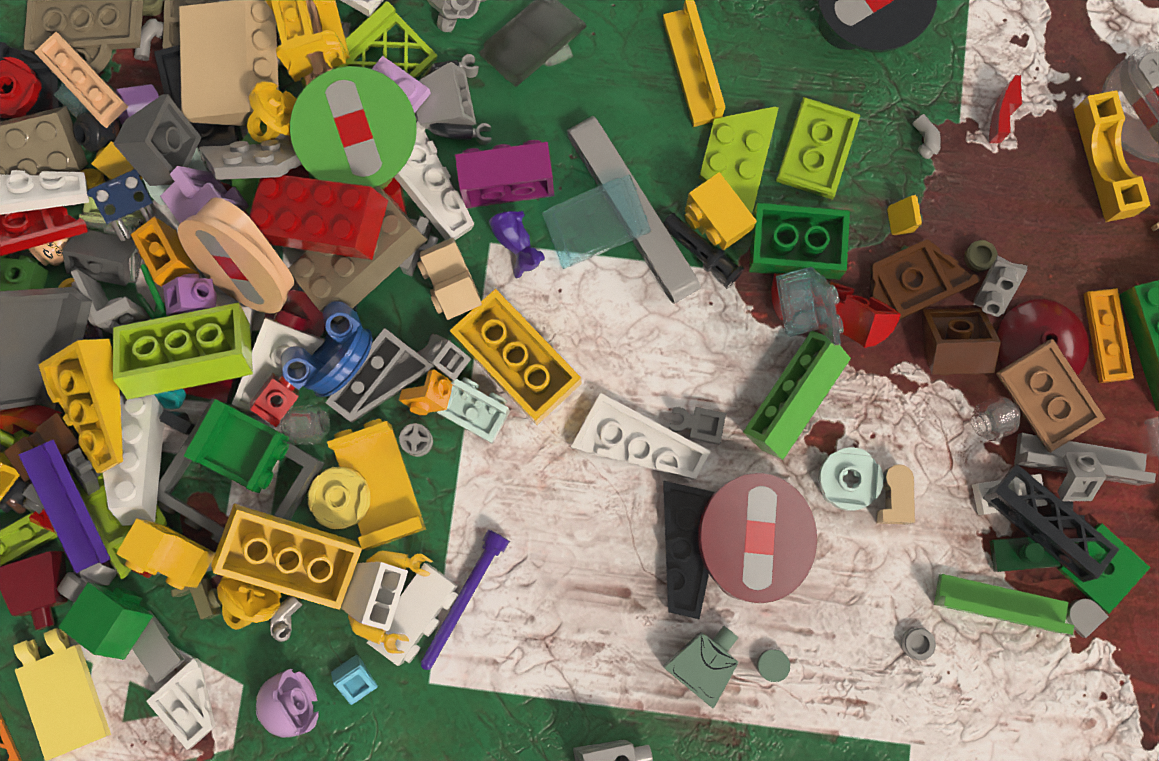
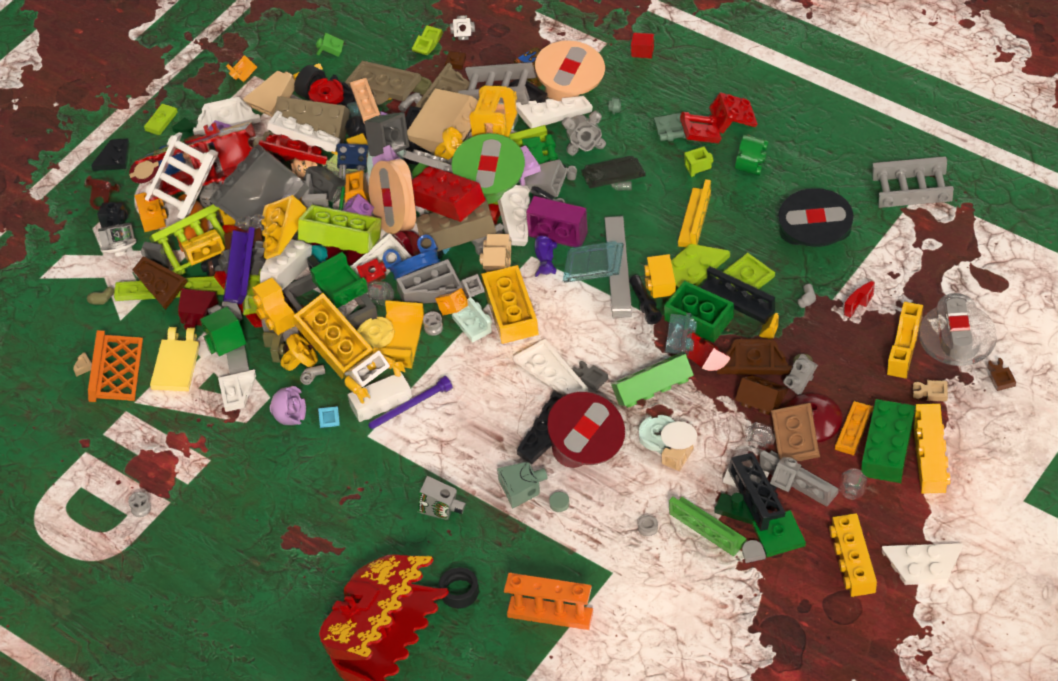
camera: 30 degrees right, 30 degrees down
none -> clear plate [234,213,265,230]
none -> green plate [522,134,558,164]
none -> white sticker [661,421,697,449]
none -> black fence [701,266,775,324]

